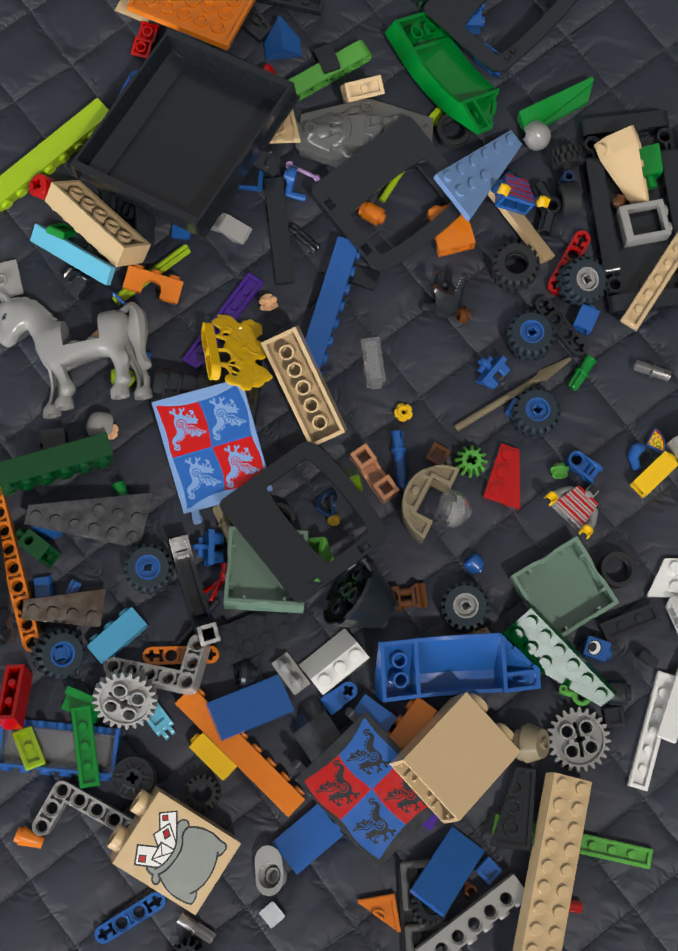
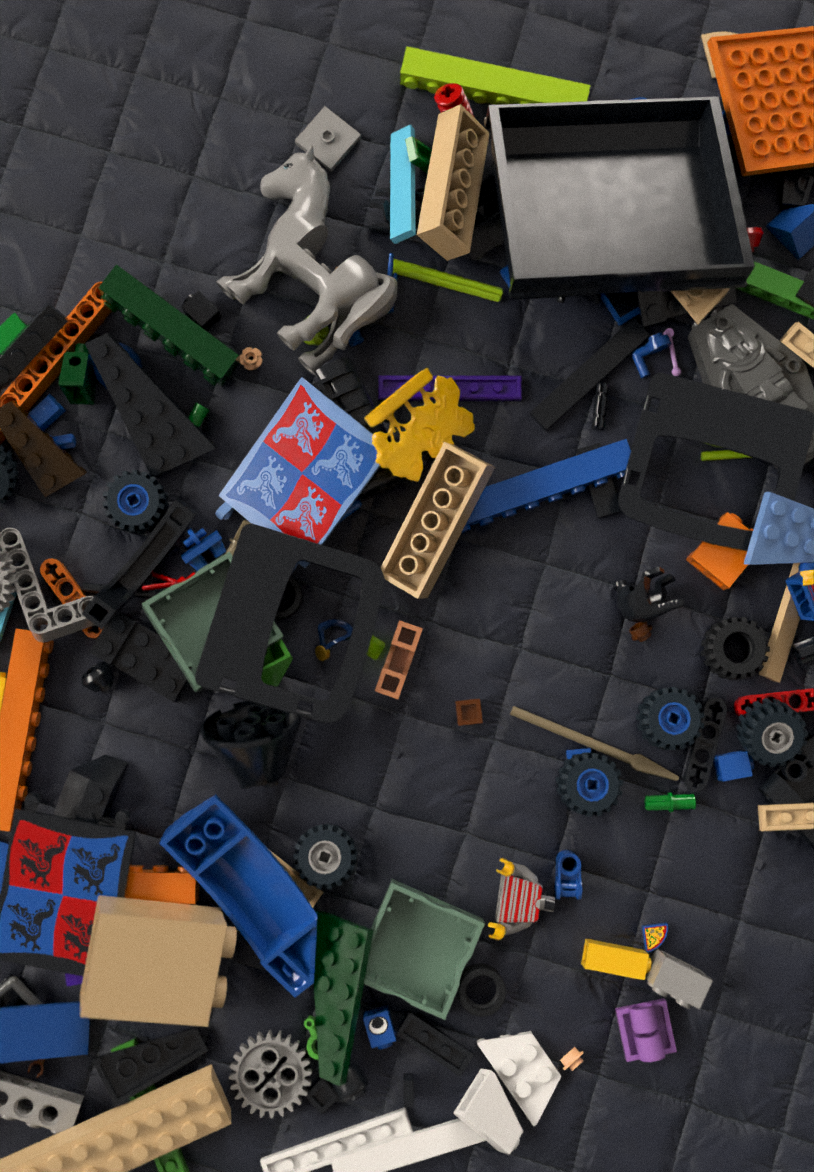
camera: 55 degrees right, 5 degrees up
light grey hair [86,411,113,437] -> none
dark azure brick [87,607,149,665] -> none
orange arch [122,264,184,305] -> none
red slope [131,21,160,59] -> none
blue tile [206,674,294,741] -> none
light grey slope [211,213,252,245] -> none
light nougat plate [259,294,278,311] -> none
light grey tile [271,652,310,695] -> none
white slope [299,628,370,696] -> none
blue piece [320,682,357,715] -> none
blue brick [354,694,398,733] -> none
orange brick [358,202,387,226] -> none
clear brick [360,337,386,389] -> none
blue pin [391,430,408,489] -> none
reddish brown piece [391,583,428,612] -> none
yellow plate [394,403,413,422] -> none
dark tan cylinder [400,465,460,545] -> none
clear cylinder [436,488,472,528] -> none
bright green gear [454,445,487,478] -> none
blue piece [463,553,485,574] -> none
blue tile [474,856,503,885] -> none
blue hips [476,355,511,389] -> none
red wing [483,443,520,510] -> none
dark tan cone [513,723,550,763] -> none
bright green plate [550,463,569,479] -> none
blue arm [628,443,645,471] -> none
flat silver axle [633,360,672,382] -> none

